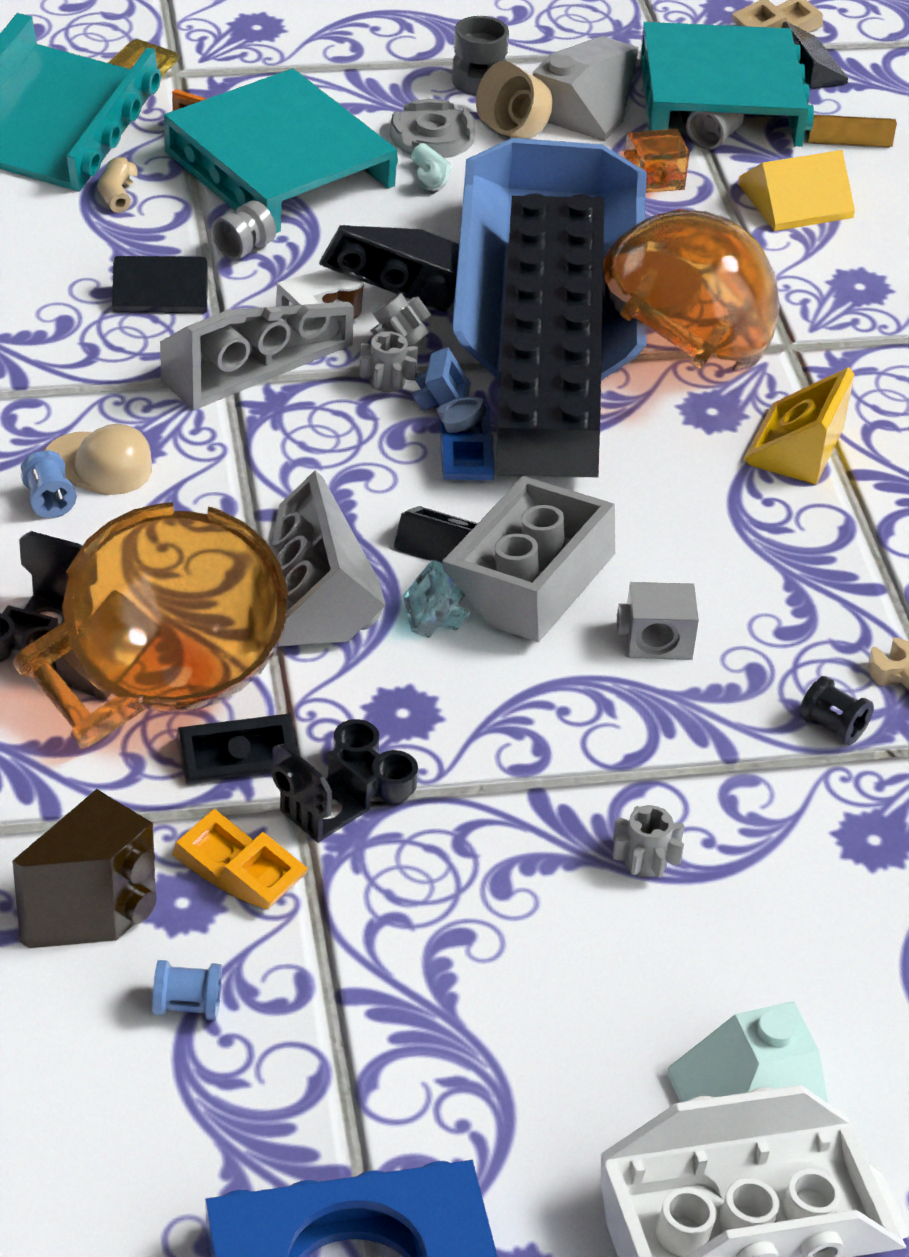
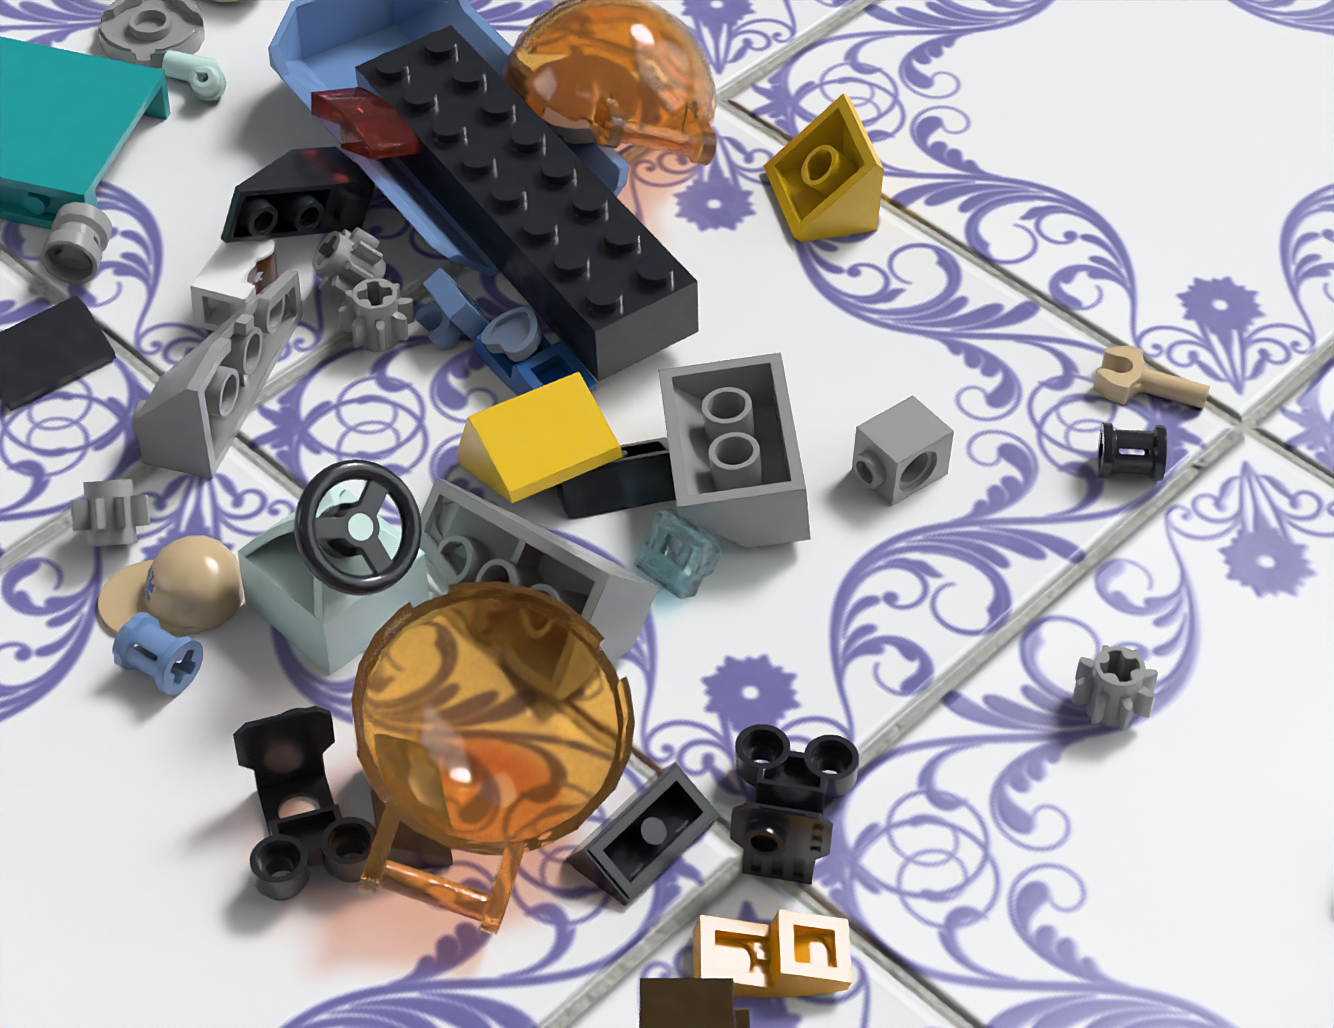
camera: 35 degrees left, 5 degrees up
none -> light grey gear [70,479,150,547]
none -> piece [237,459,429,675]
none -> clear red slope [311,87,420,159]
none -> yellow slope [456,372,623,503]

